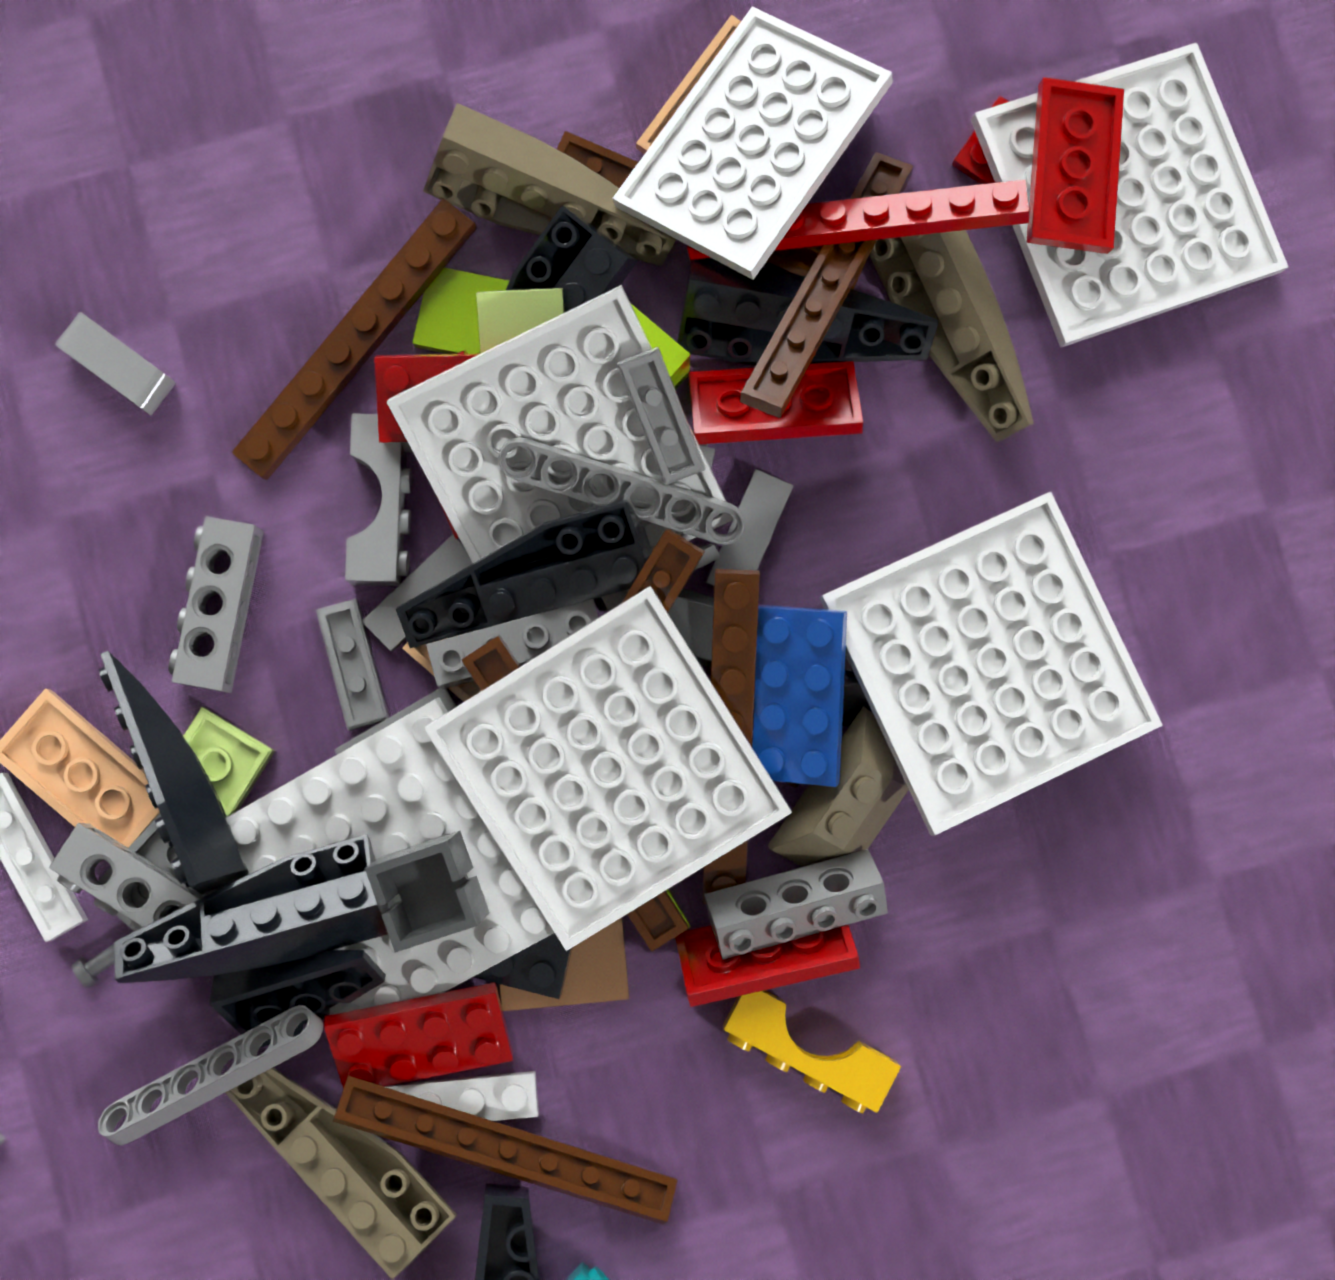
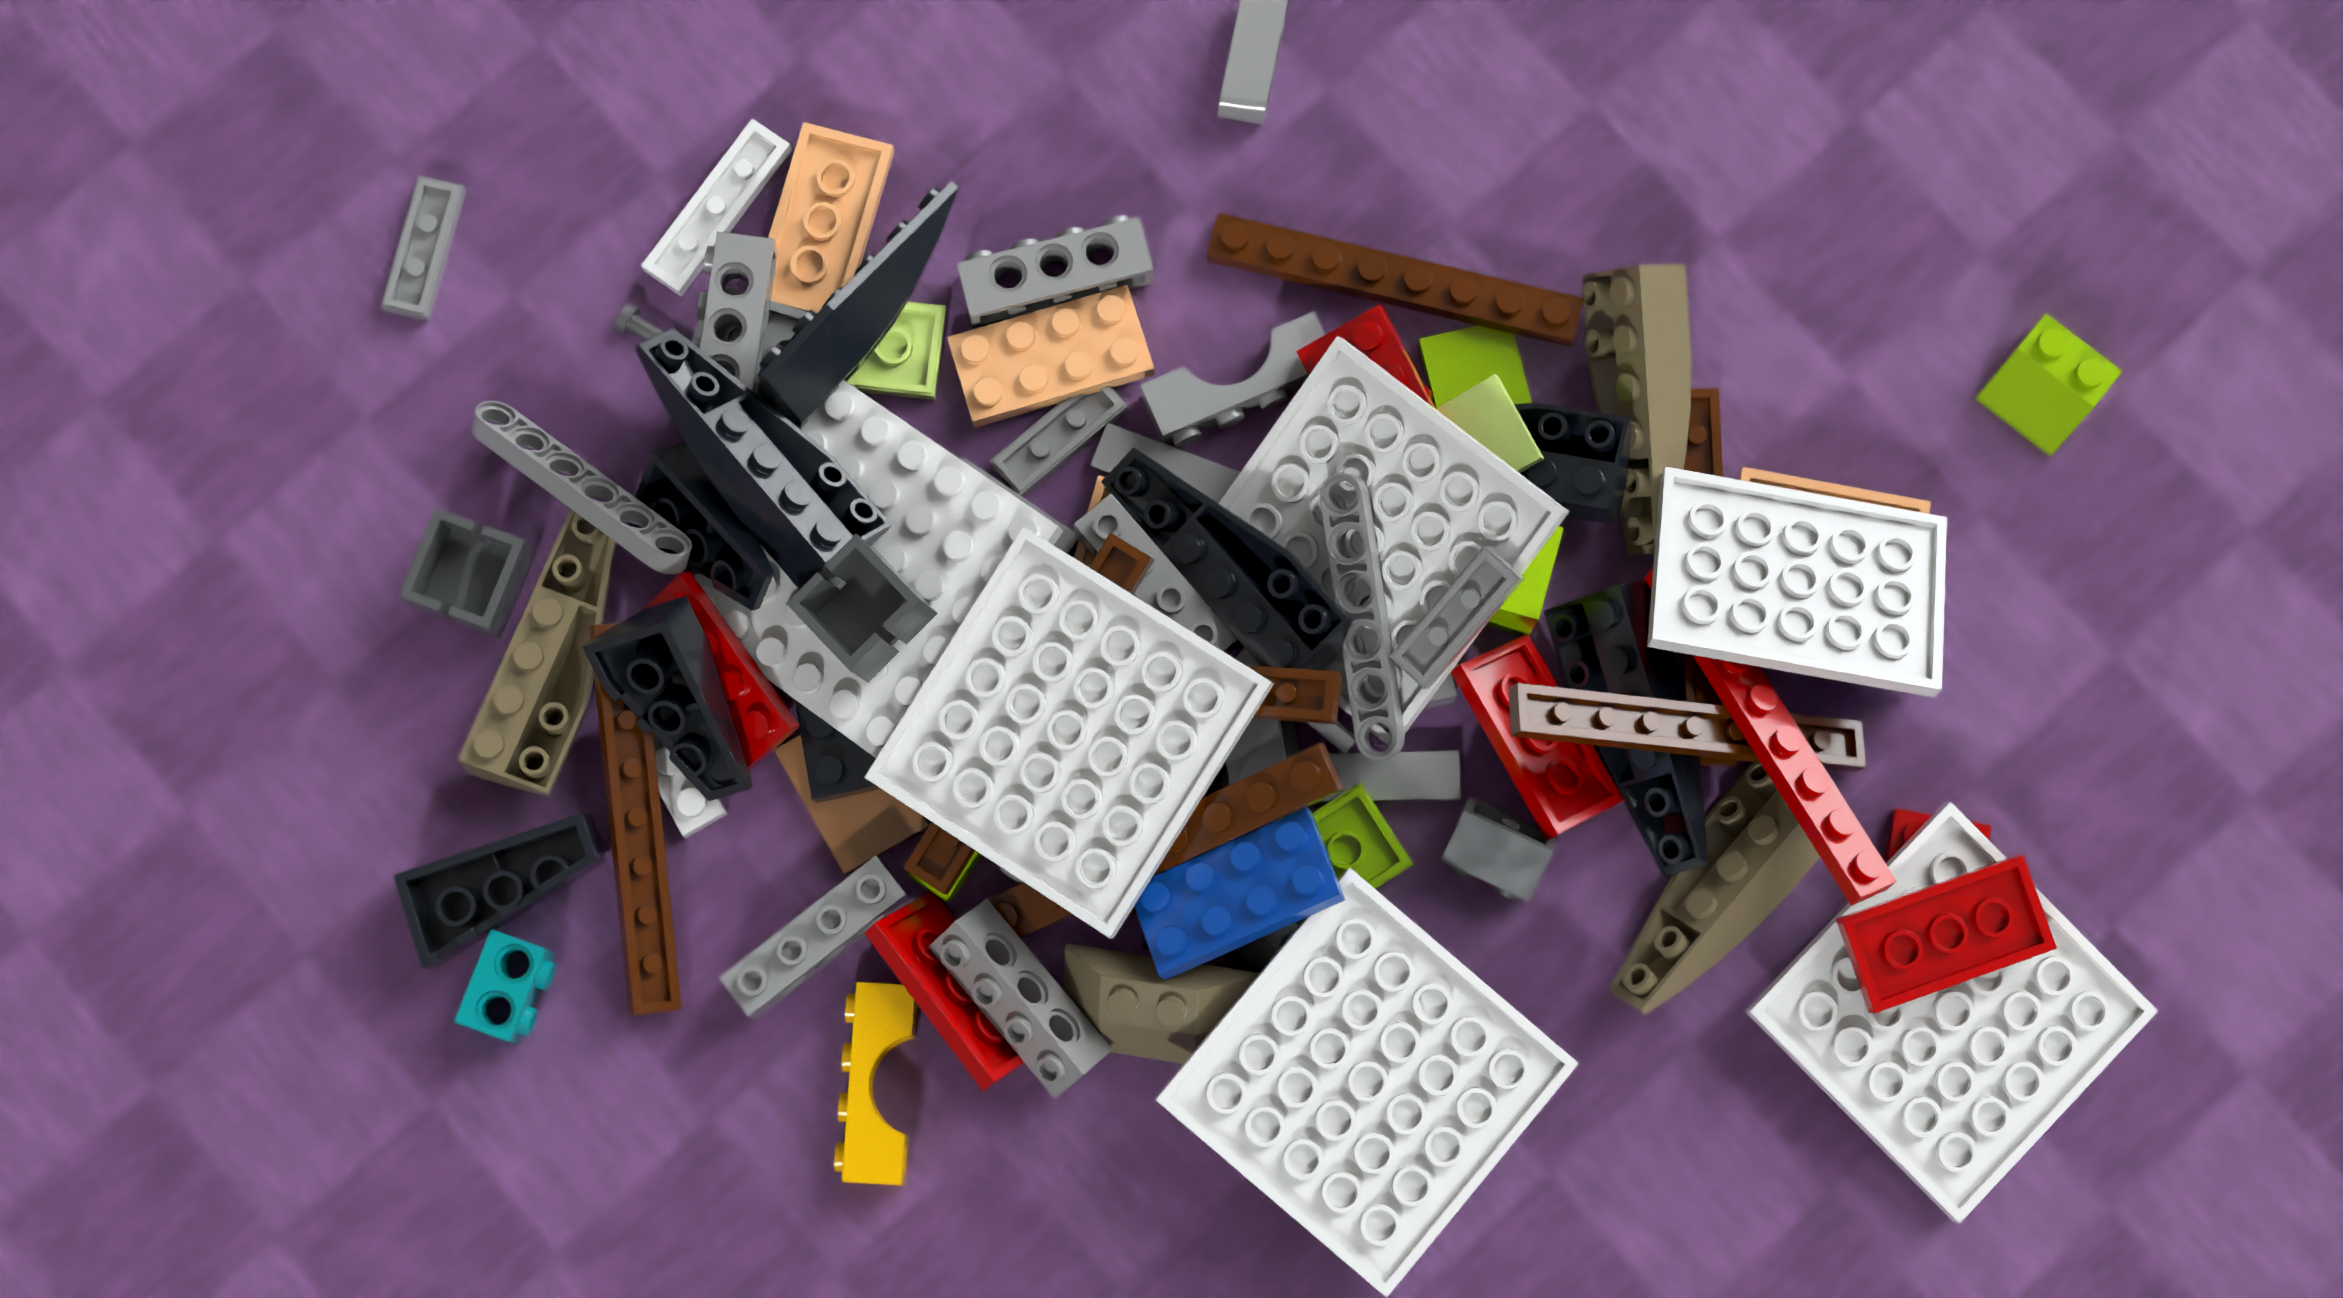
camera: 65 degrees right, 5 degrees down
none -> dark grey piece [398,507,536,640]
none -> black wedge [582,596,753,801]
none -> light grey brick [719,856,910,1020]
none -> light nougat plate [947,285,1155,428]
none -> lime tile [1312,782,1413,889]
none -> dark grey brick [1440,796,1558,902]

